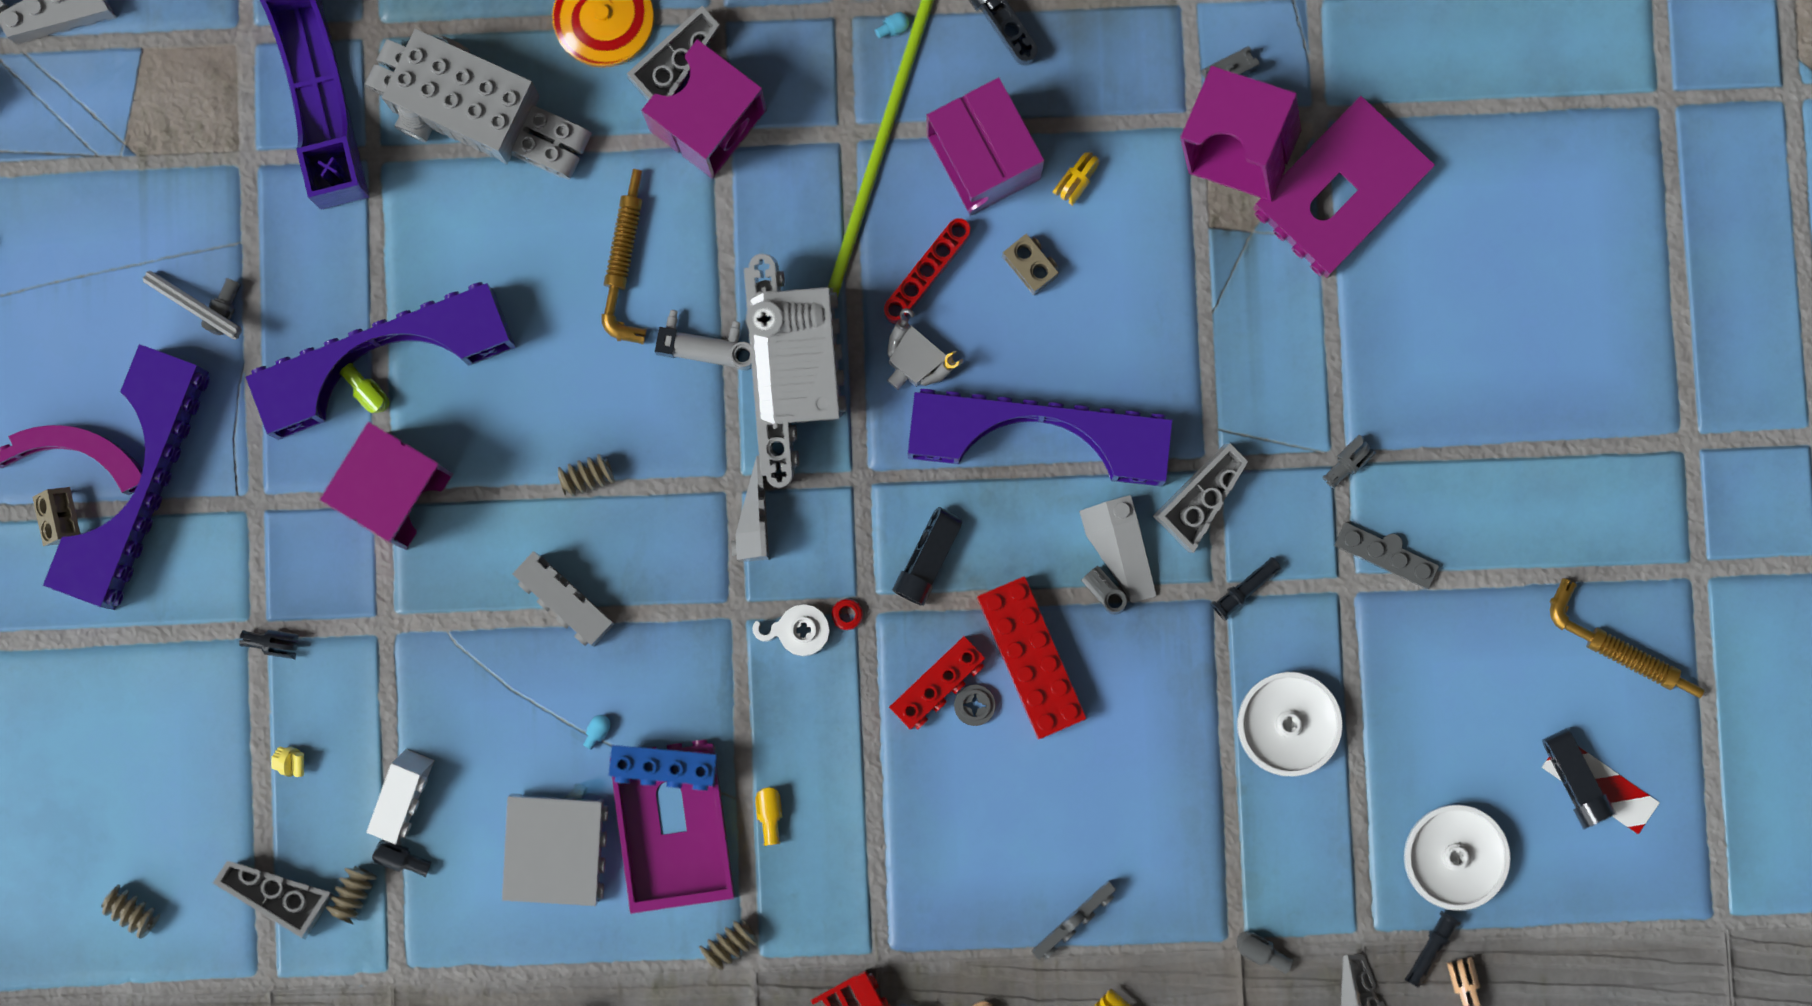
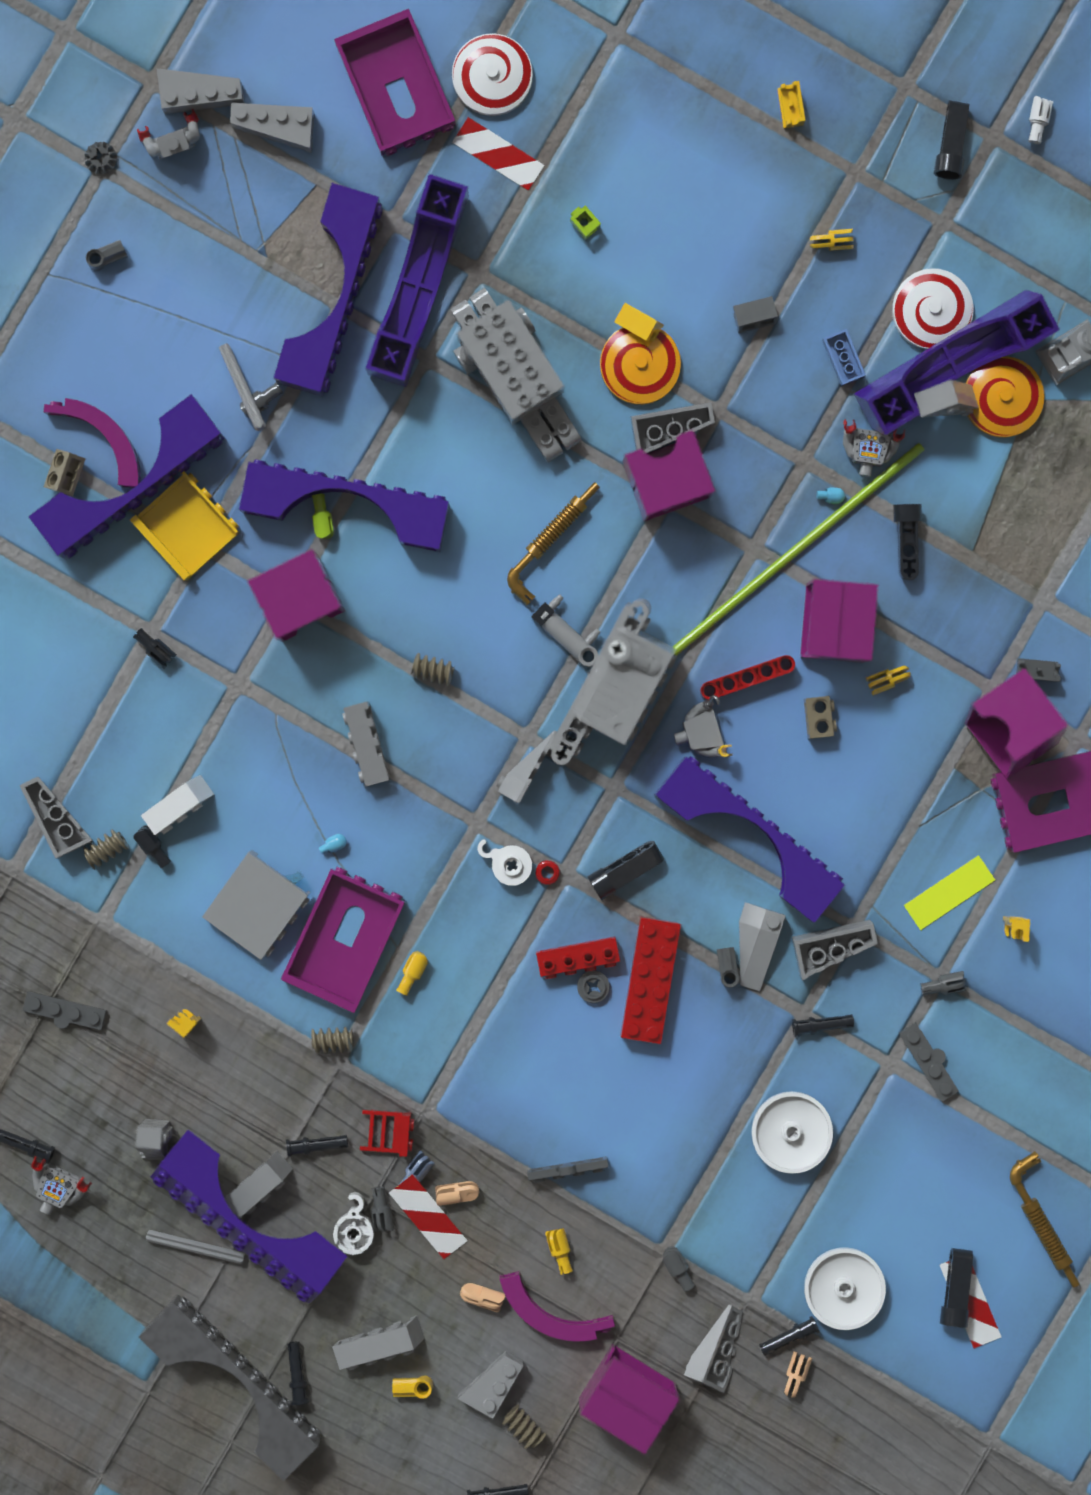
camera: 30 degrees right, 5 degrees up
light yellow piece [271,746,304,777] -> none
blue brick [609,745,718,791] -> none
none -> yellow panel [130,471,240,581]
none -> dark purple arch [273,183,383,397]
none -> neon yellow sticker [904,855,995,930]
none -> yellow hinge [1003,916,1030,942]

